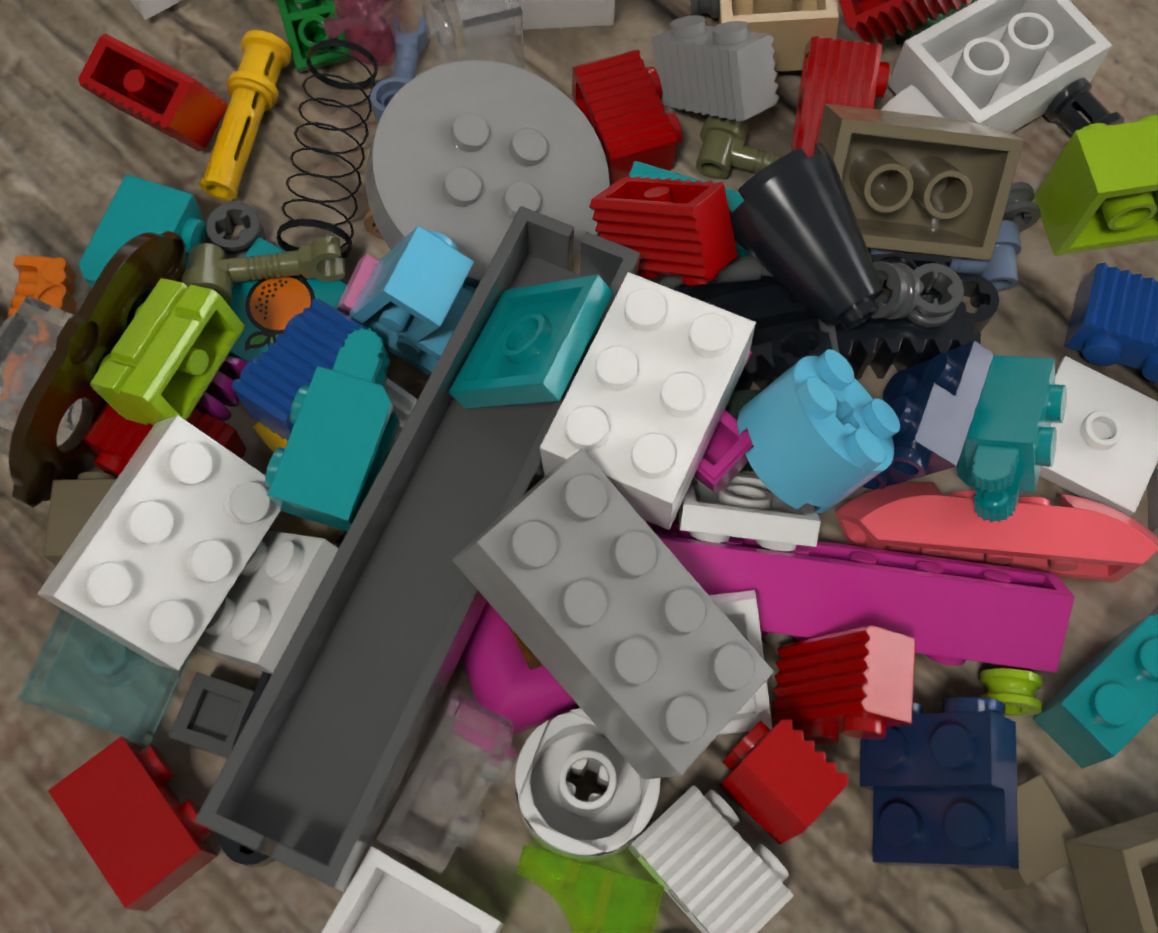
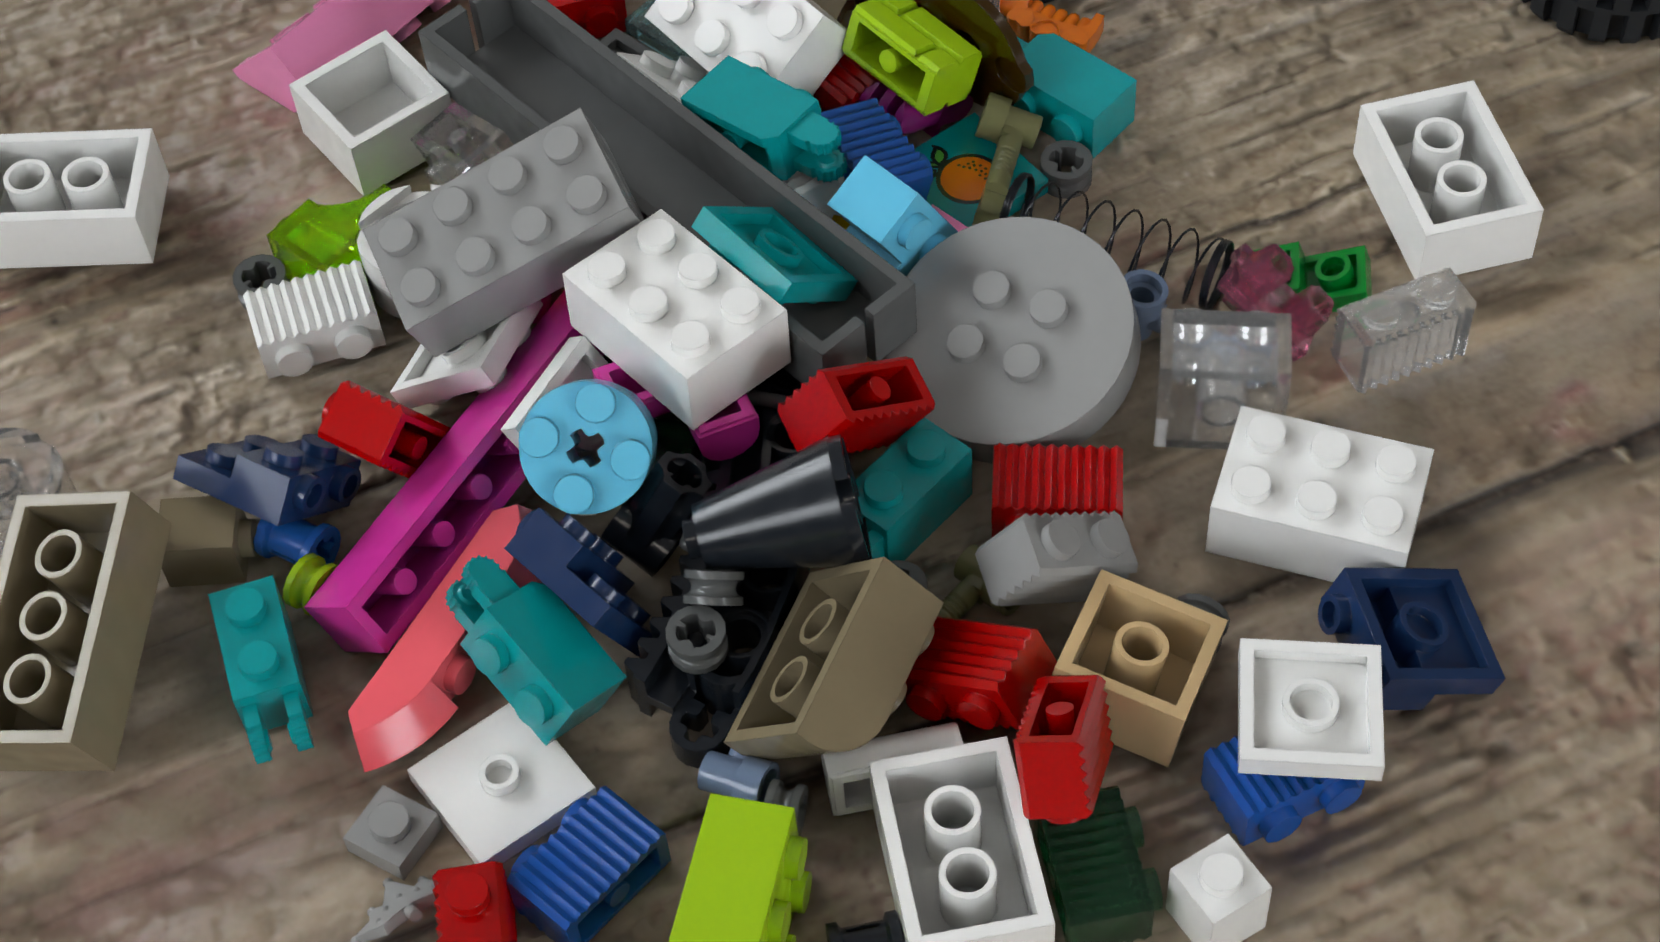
camera: 120 degrees right, 15 degrees down
red brick [78,34,227,152] -> none
yellow pin [199,30,292,201] -> none
red brick [720,720,848,845] -> none

